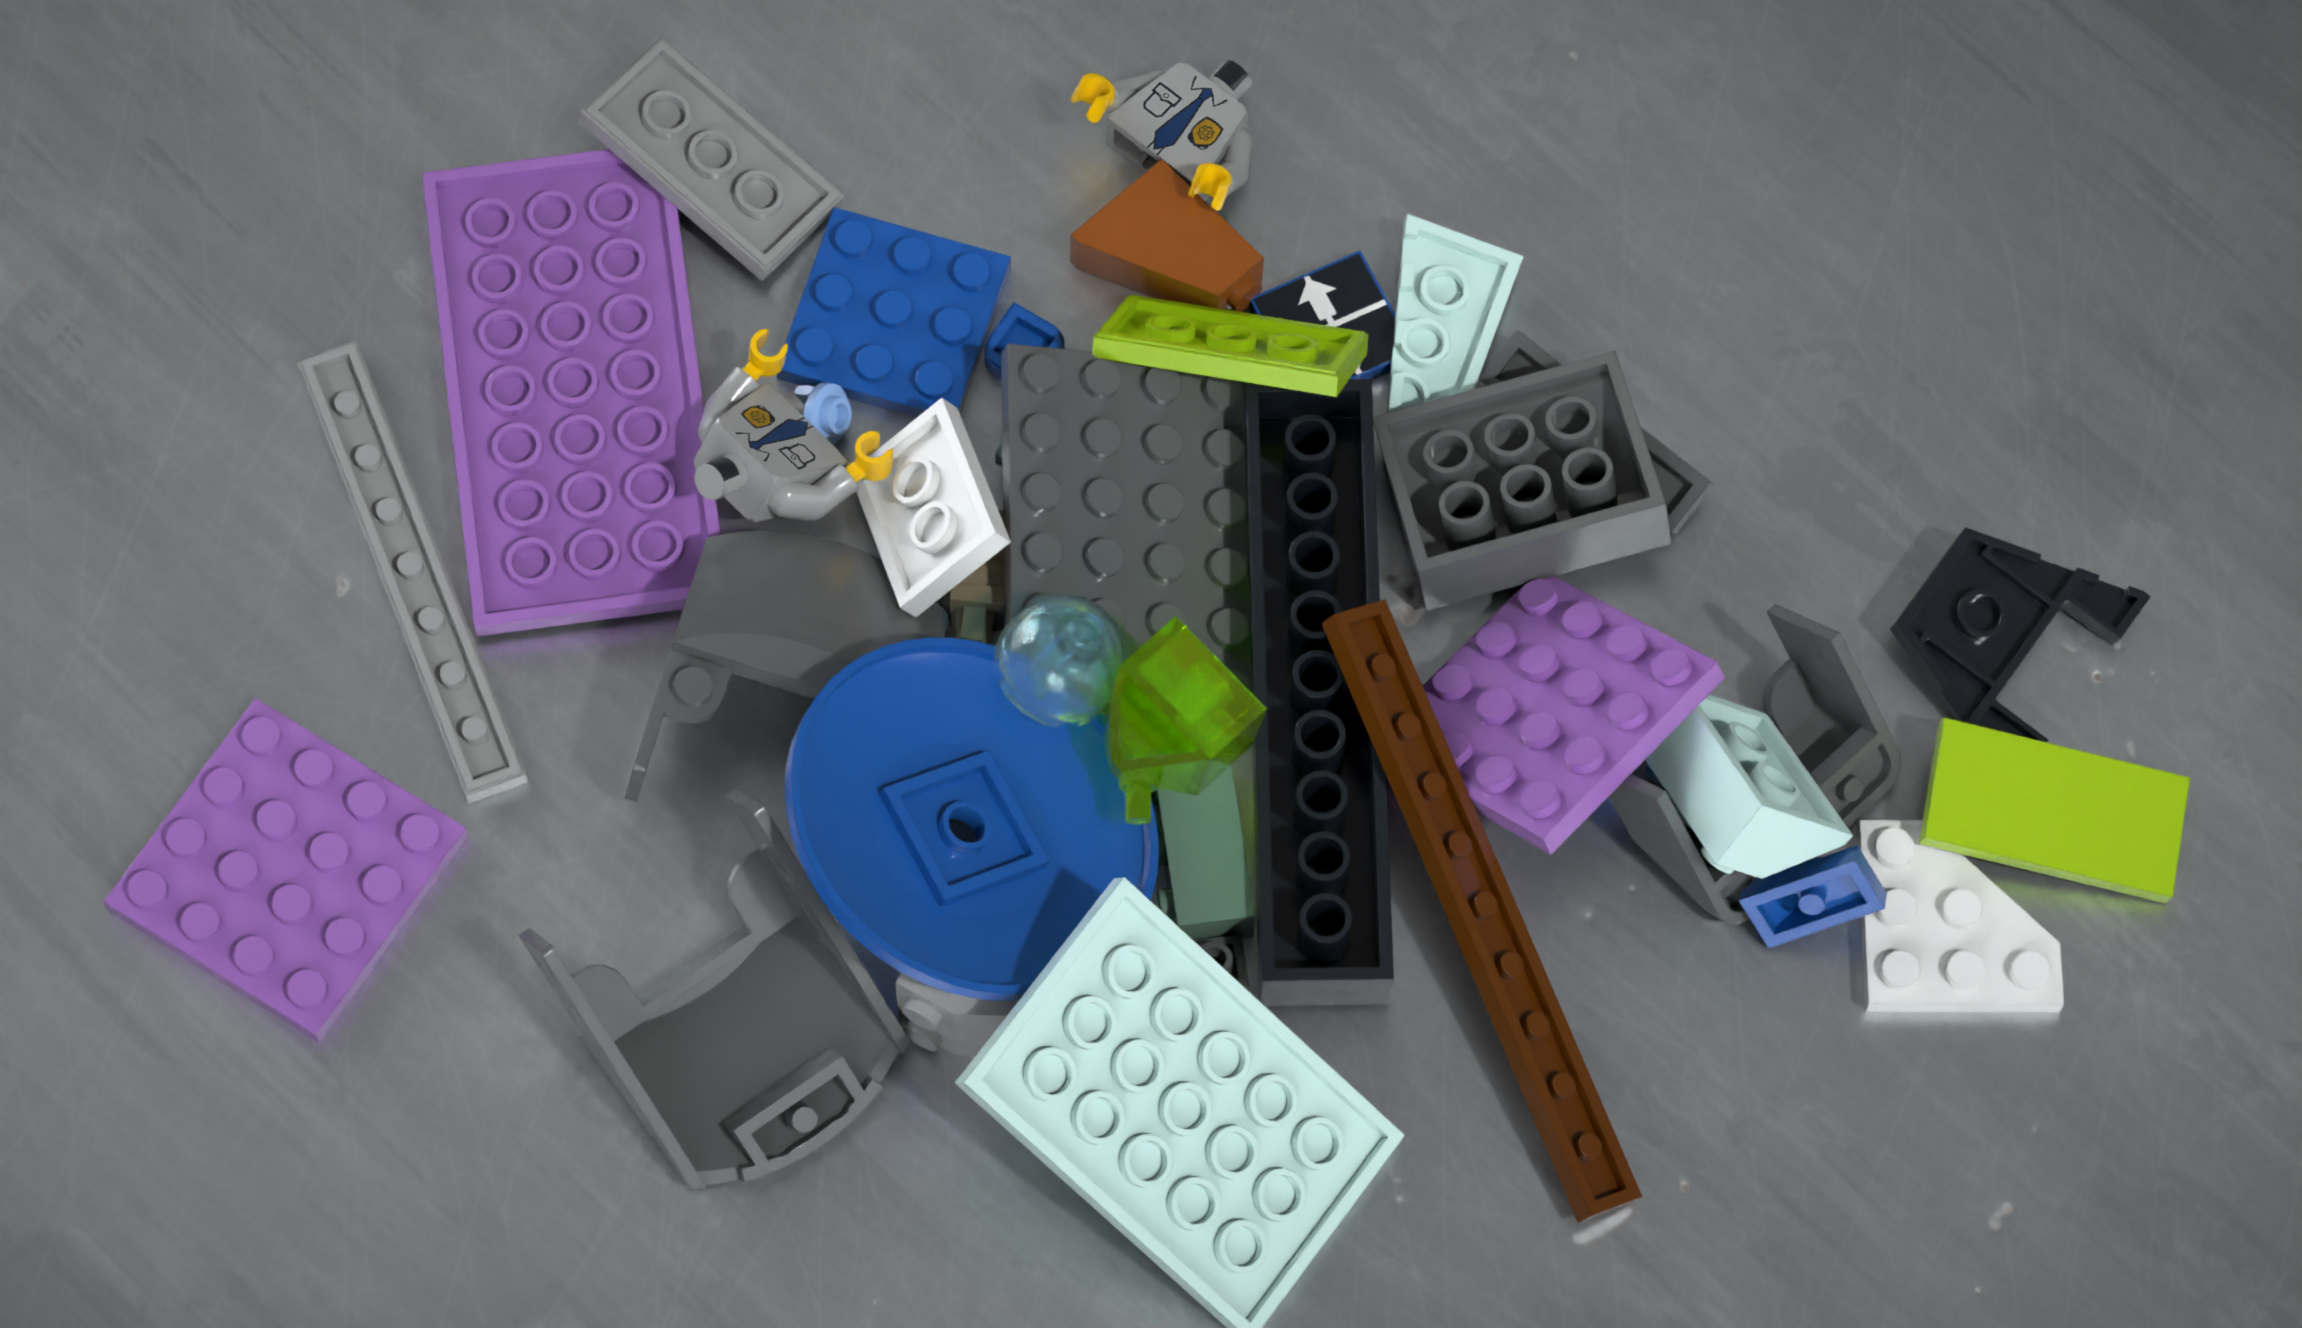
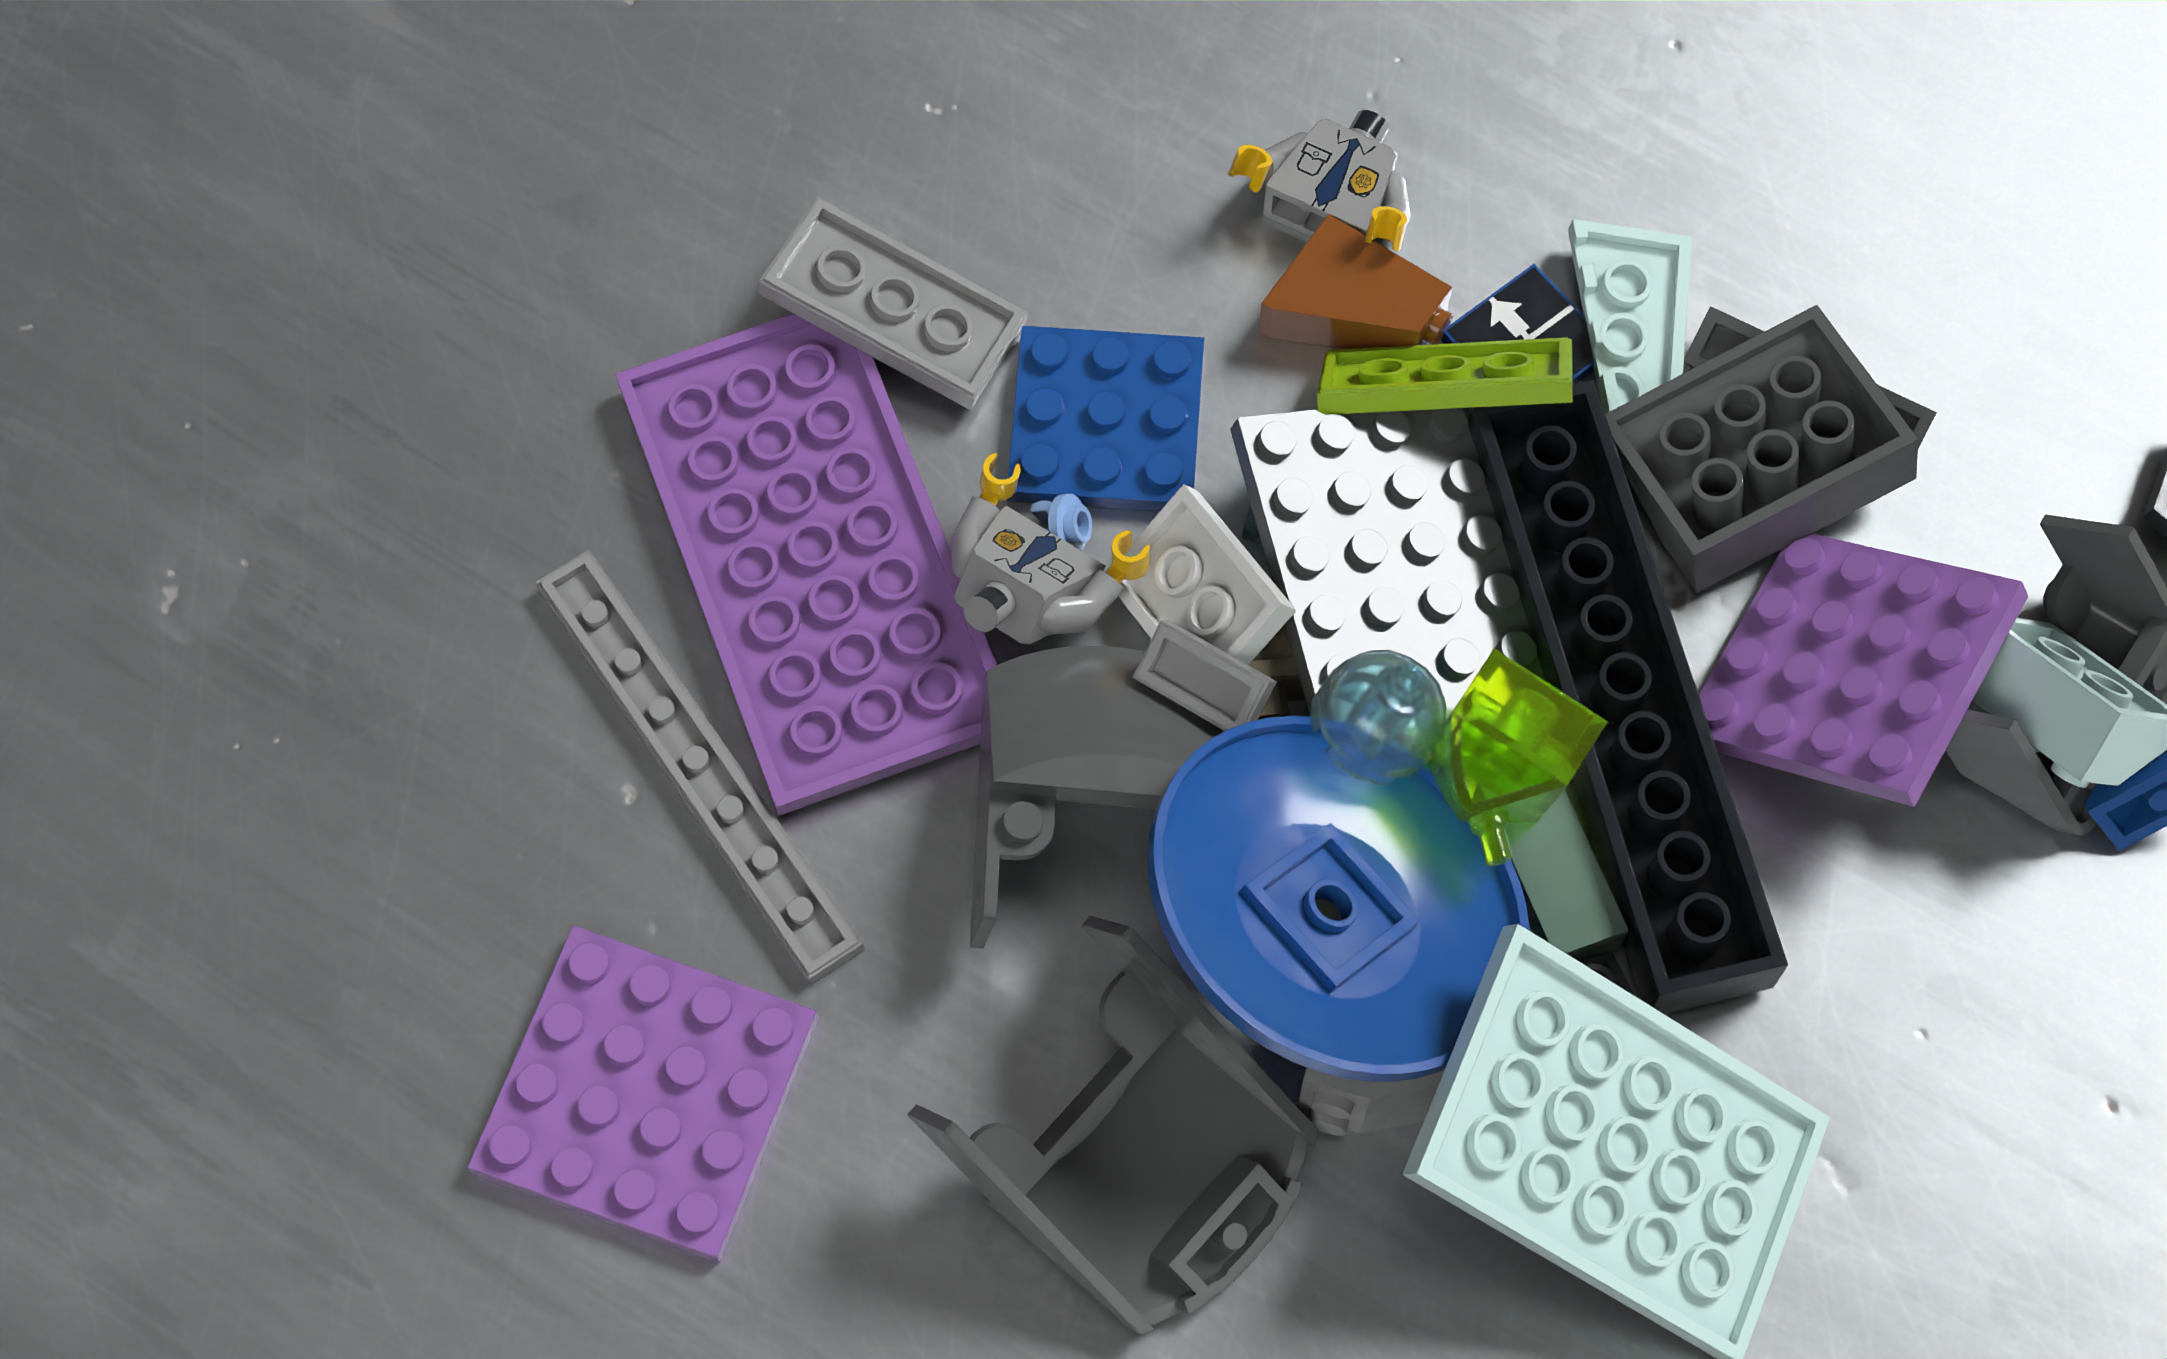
camera: 10 degrees left, 0 degrees up
blue tile [984,302,1065,380] -> none
reddish brown plate [1322,599,1642,1223] -> none
none -> light grey tile [1132,620,1277,731]

